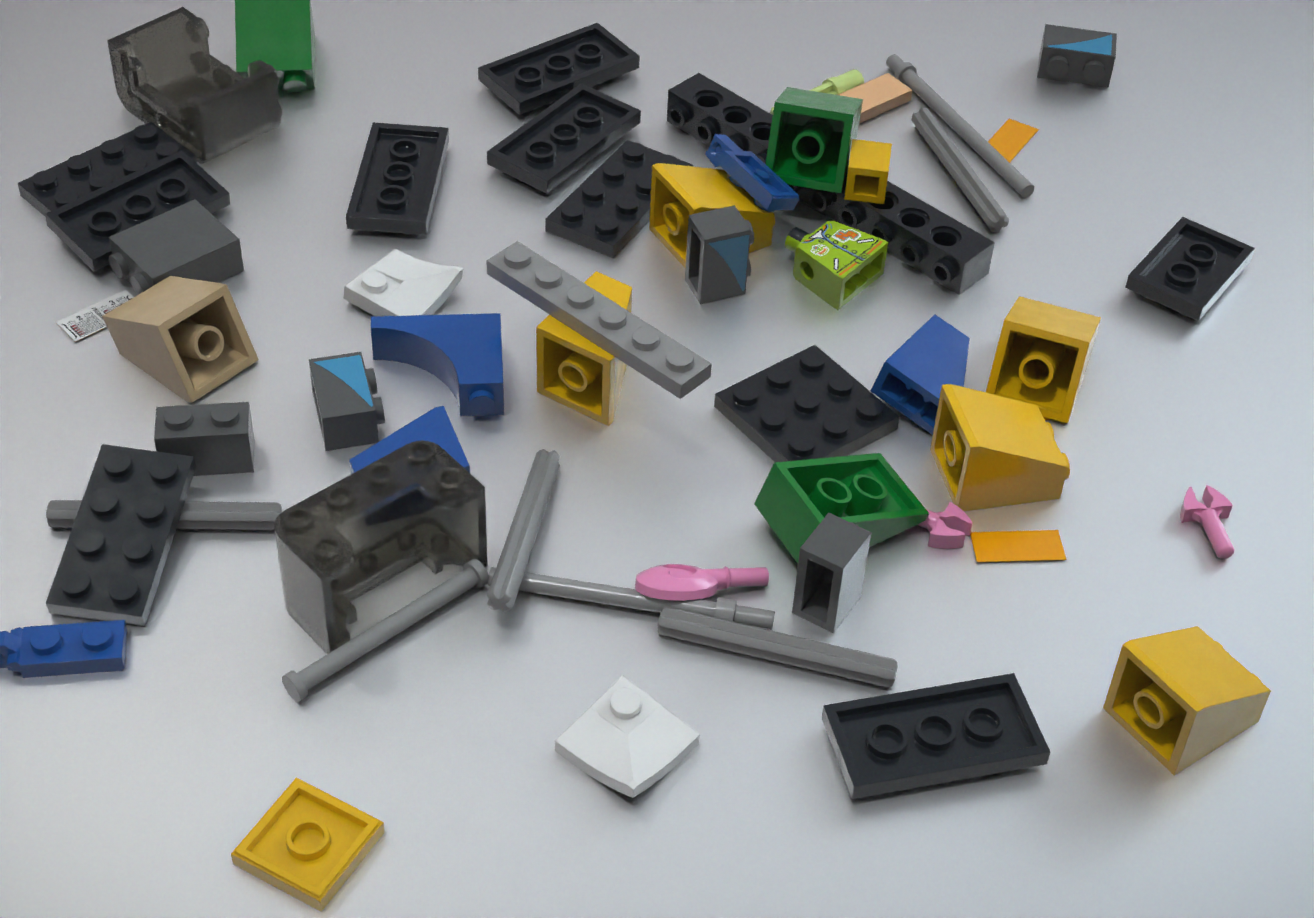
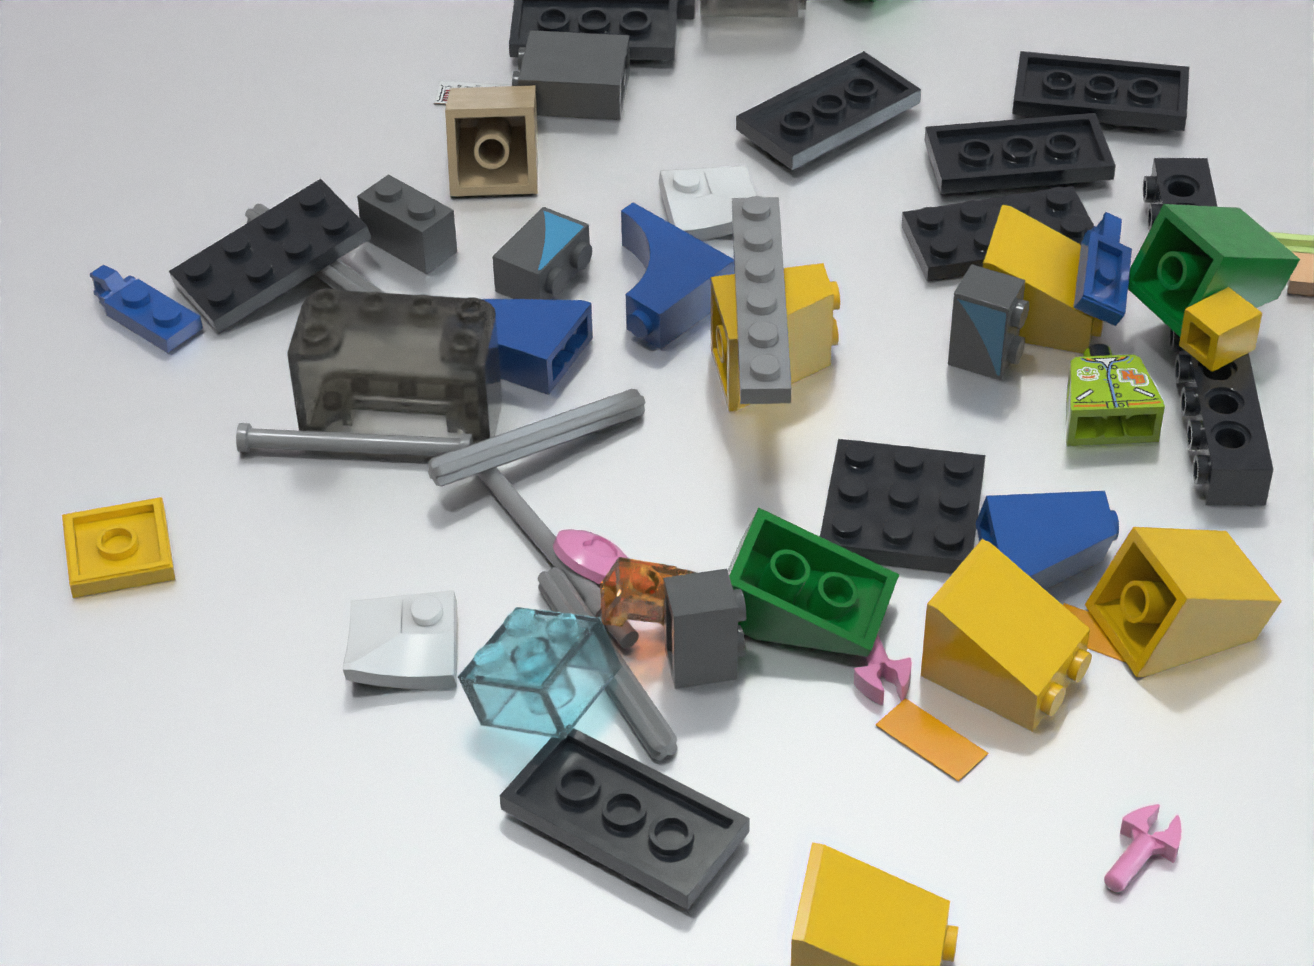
camera: 50 degrees right, 0 degrees up
none -> clear light blue brick [458,607,622,739]
none -> clear orange leg [600,557,696,627]

